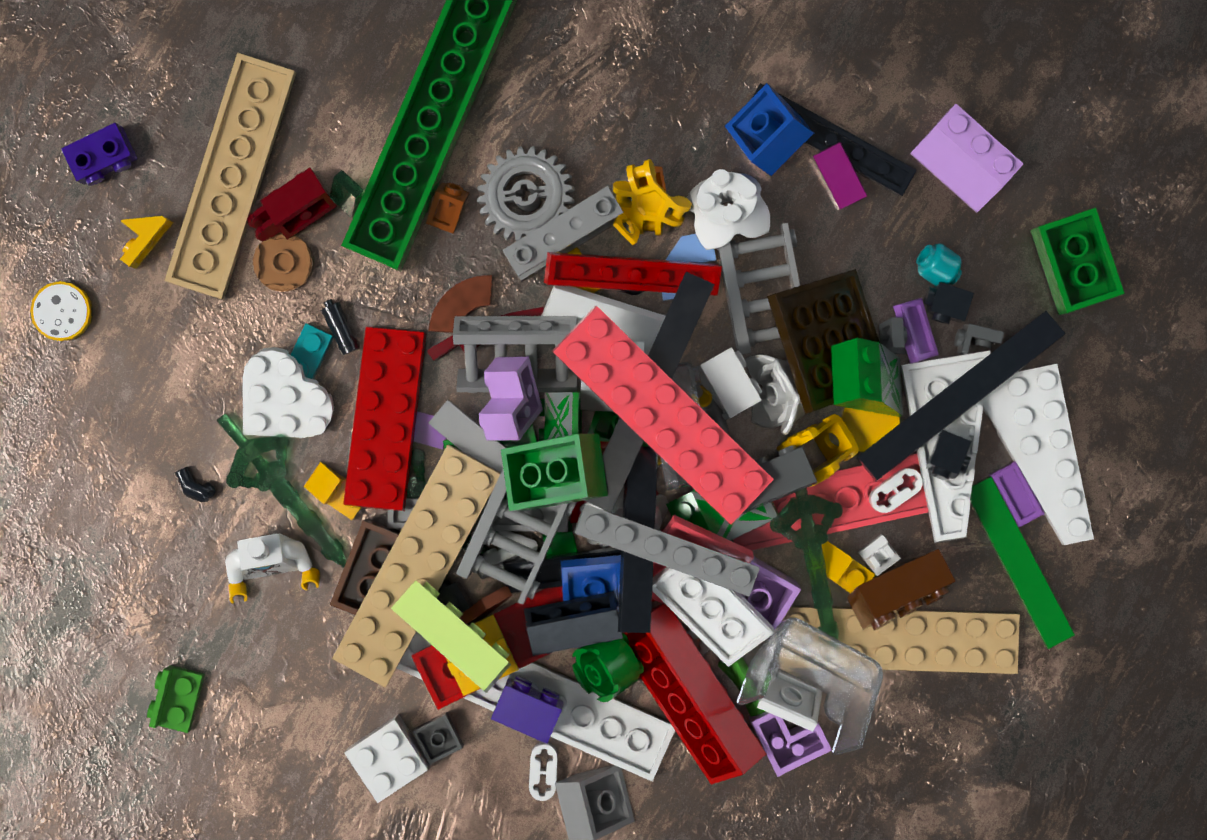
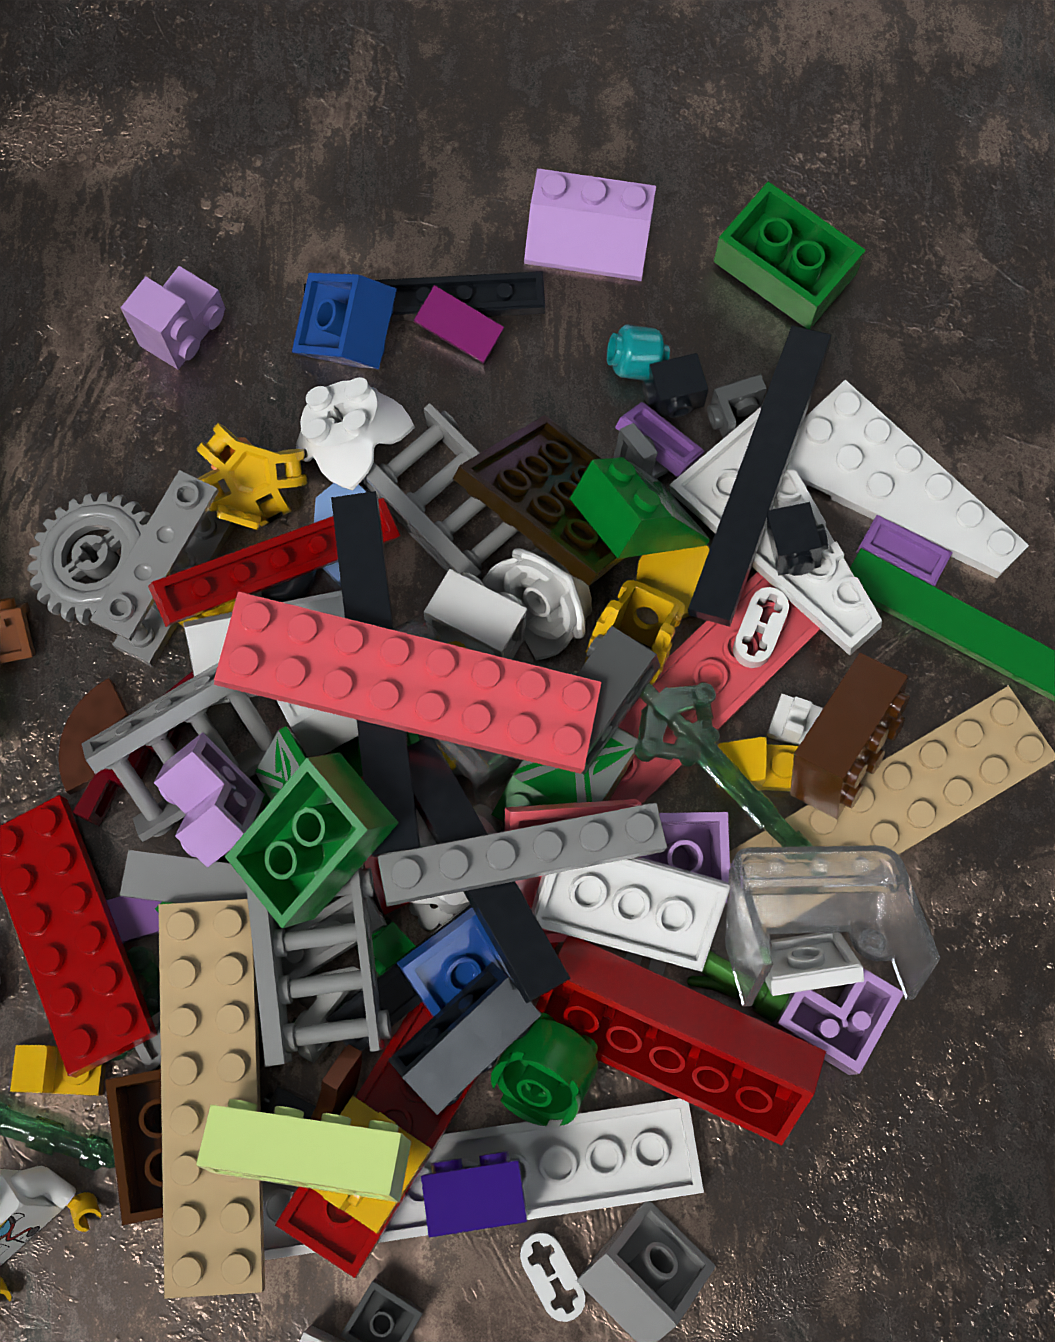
camera: 30 degrees left, 15 degrees down
none -> lavender brick [120,266,226,370]

